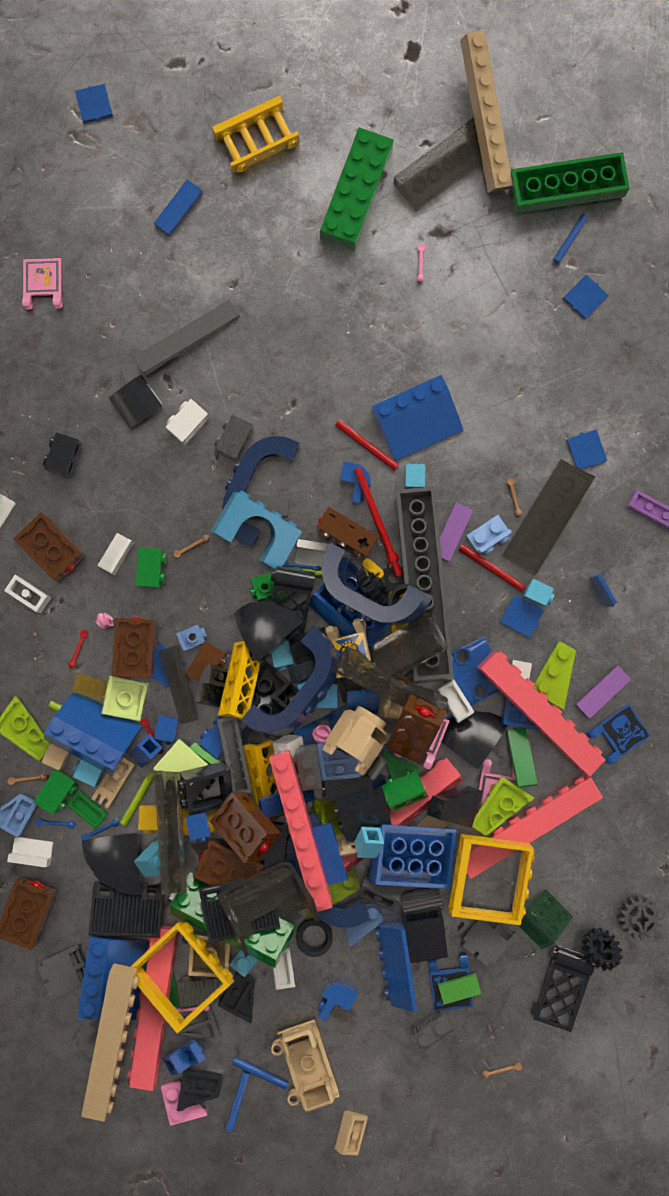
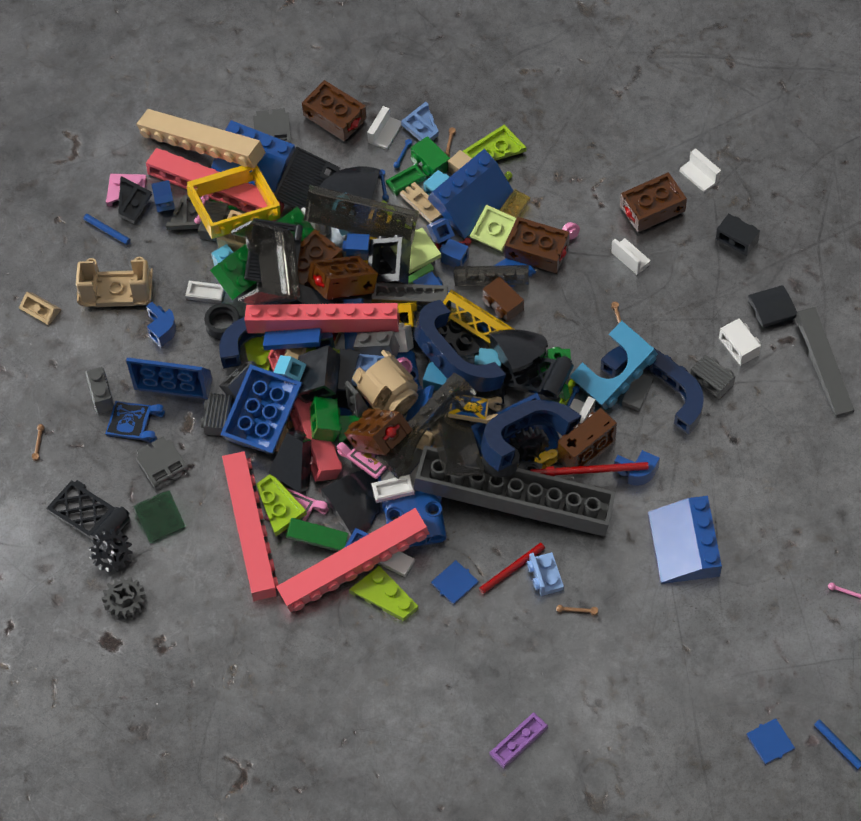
camera: 115 degrees right, 25 degrees down
white brick [4,575,52,613] -> none
red hinge [68,630,88,668] -> none
green brick [136,547,167,589] -> none
medium blue brick [176,624,208,652] -> none
black slope [194,664,228,708] -> none
black wing [218,971,255,1024] -> none
blue bar [232,1057,288,1090] -> none
red bar [335,419,399,471] -> none
medium blue wing [345,902,383,947] -> none
black brick [401,907,448,963] -> none
medium azure brick [405,464,425,489] -> none
bright green tile [438,973,481,1005] -> none
medium lavender tile [440,502,473,562] -> none
yellow window [448,834,535,925] -> none
clear smoke arch [502,459,596,575] -> none
medium azure brick [522,579,554,607] -> none
blue piece [567,429,607,471] -> none
medium lavender tile [575,666,631,719] -> none
flag [587,704,651,764] -> none
blue piece [591,573,617,608] -> none

